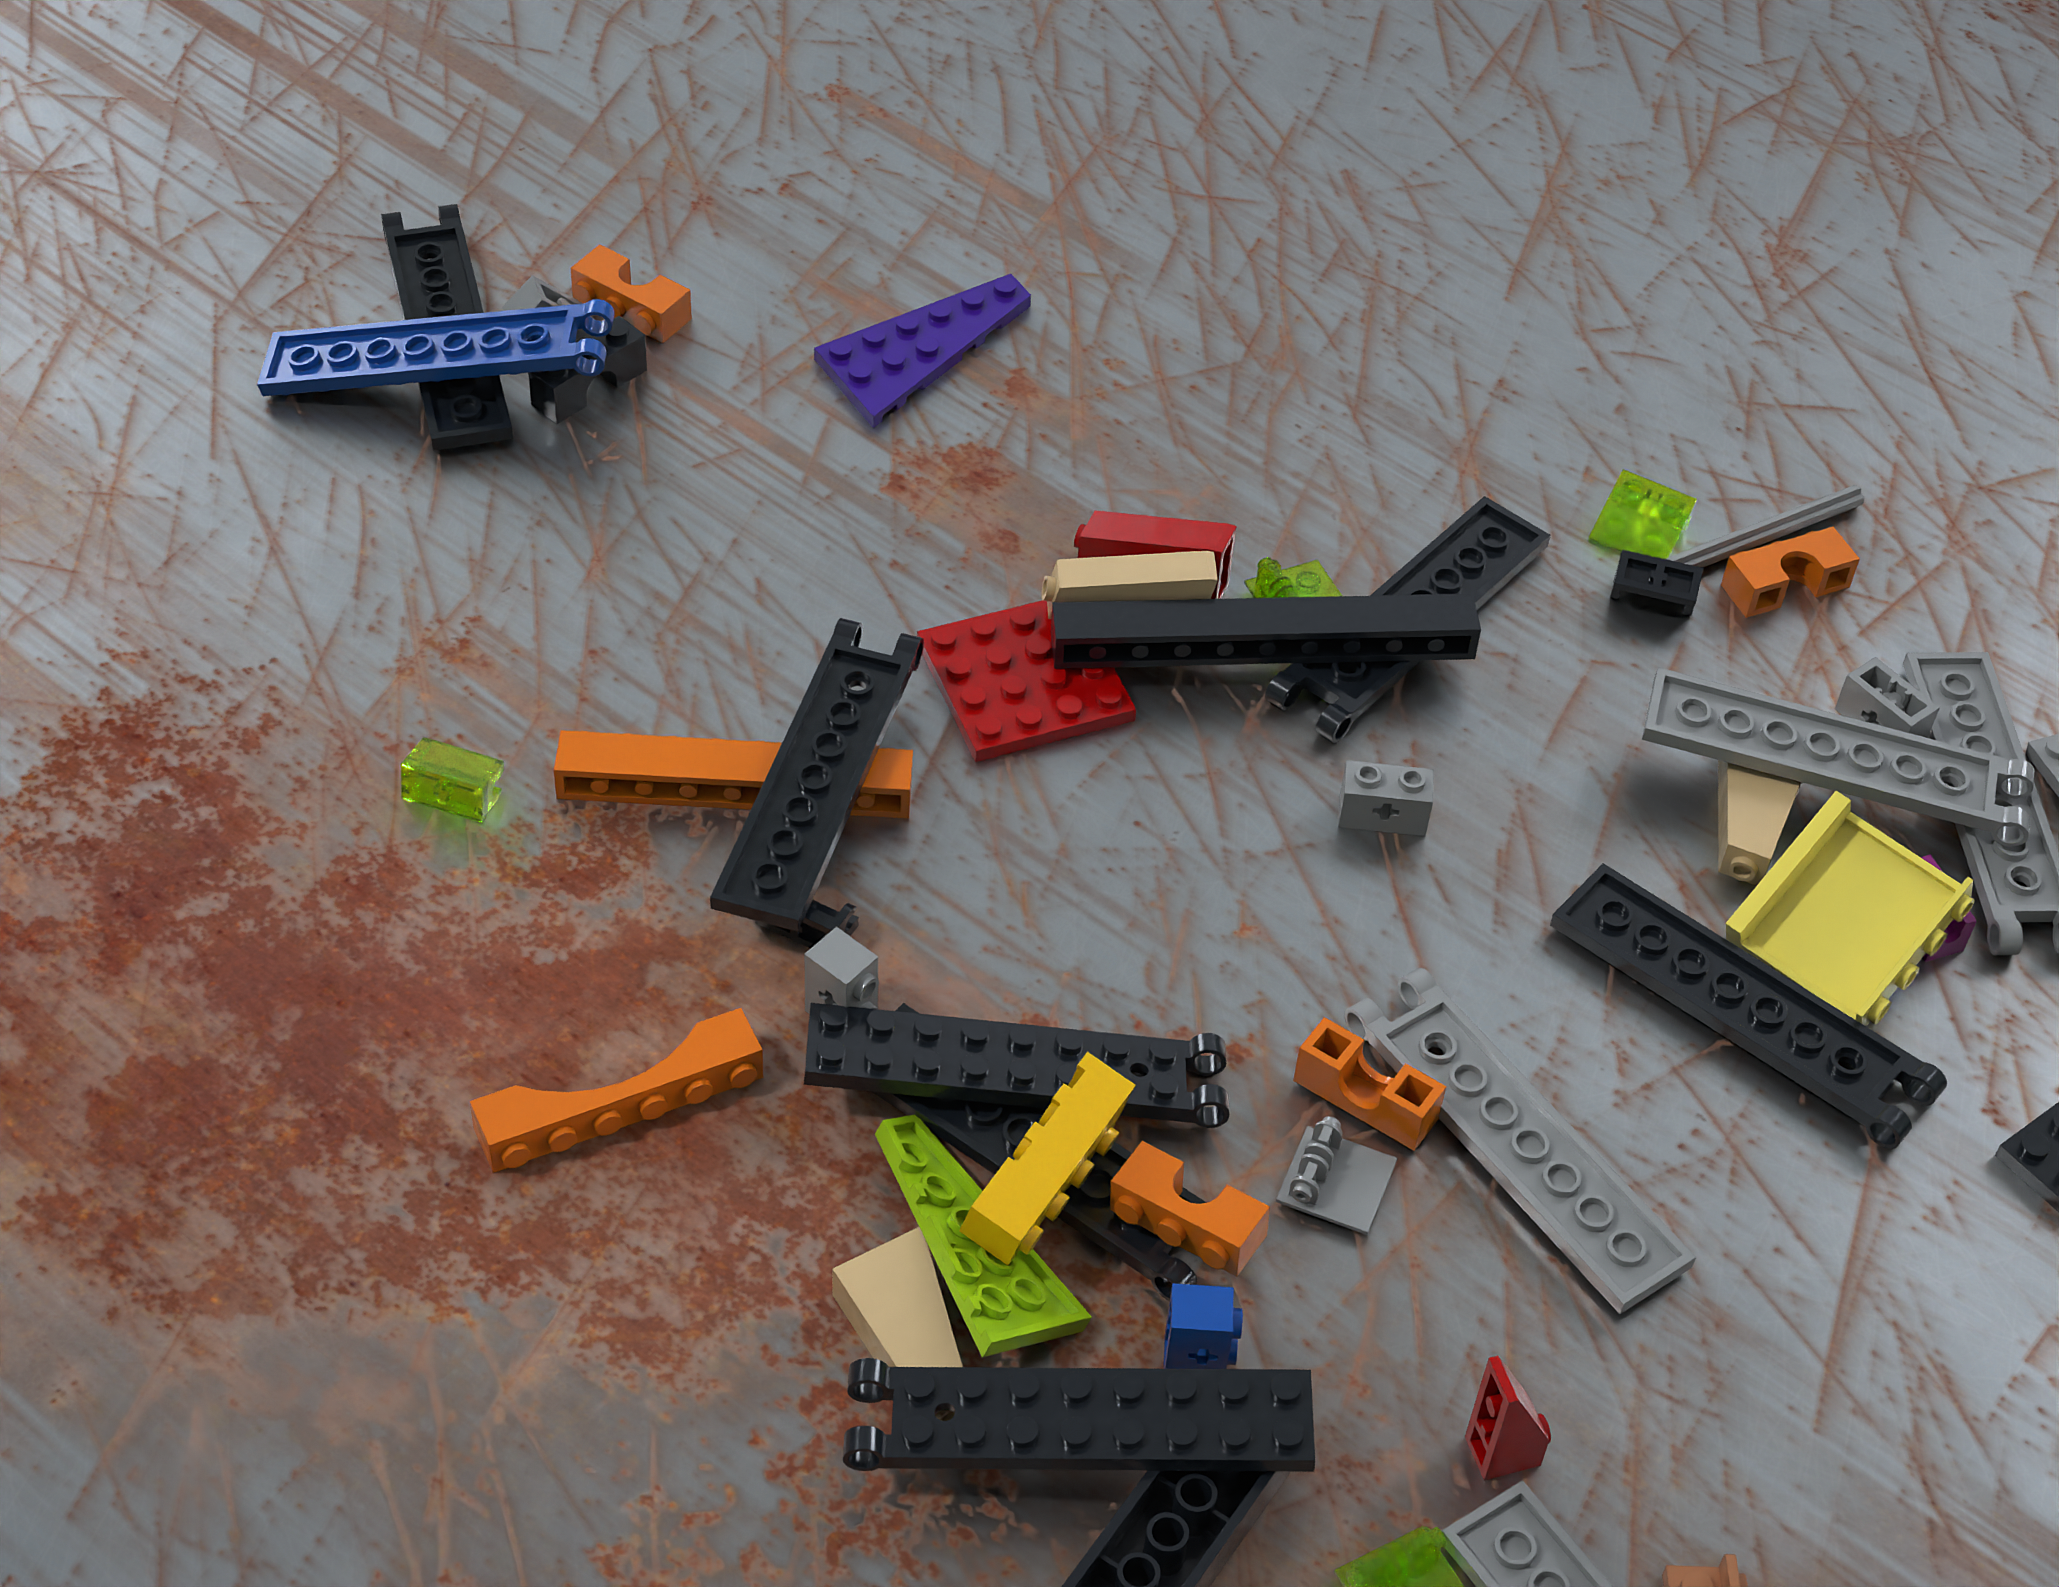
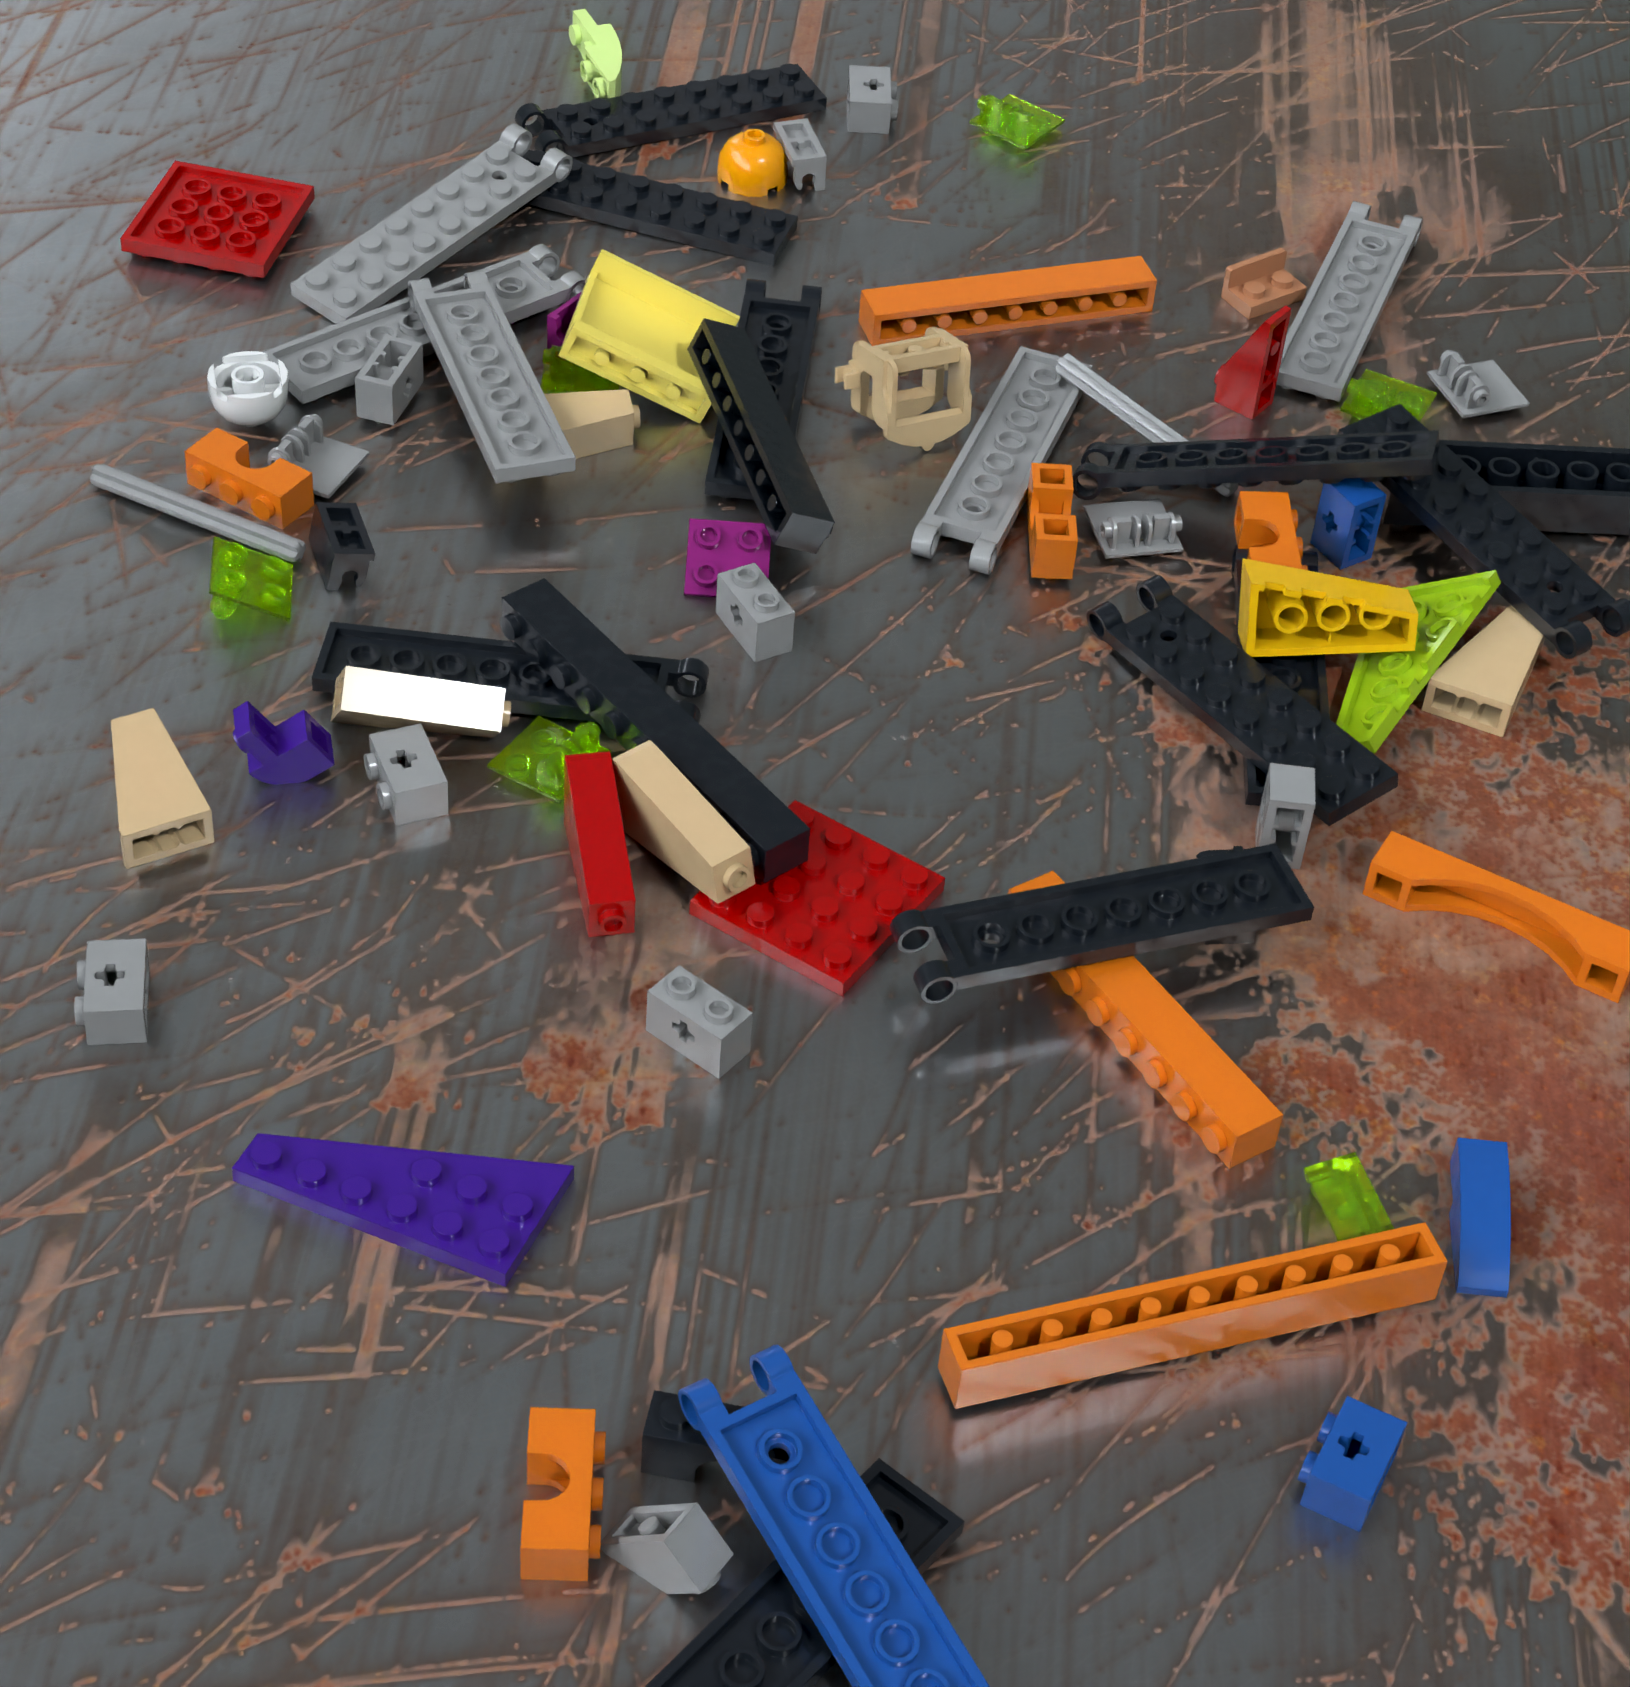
camera: 125 degrees left, 5 degrees down
none -> light grey brick [75,938,150,1045]
none -> tan slope [111,708,214,869]
none -> white cylinder [207,351,289,427]
none -> dark purple brick [233,701,335,785]
none -> light grey hinge [261,414,370,499]
none -> slope [331,666,511,738]
none -> light grey brick [364,723,449,826]
none -> light grey brick [646,965,753,1079]
none -> magenta hinge [684,518,771,598]
none -> black brick [687,318,835,554]
none -> tan animal [835,327,972,451]
none -> orange brick [858,256,1157,346]
none -> orange brick [938,1222,1448,1409]
none -> light grey axle [1055,354,1239,497]
none -> black hinge [1073,430,1440,500]
none -> blue brick [1297,1396,1408,1532]
none -> blue slope [1449,1137,1511,1298]

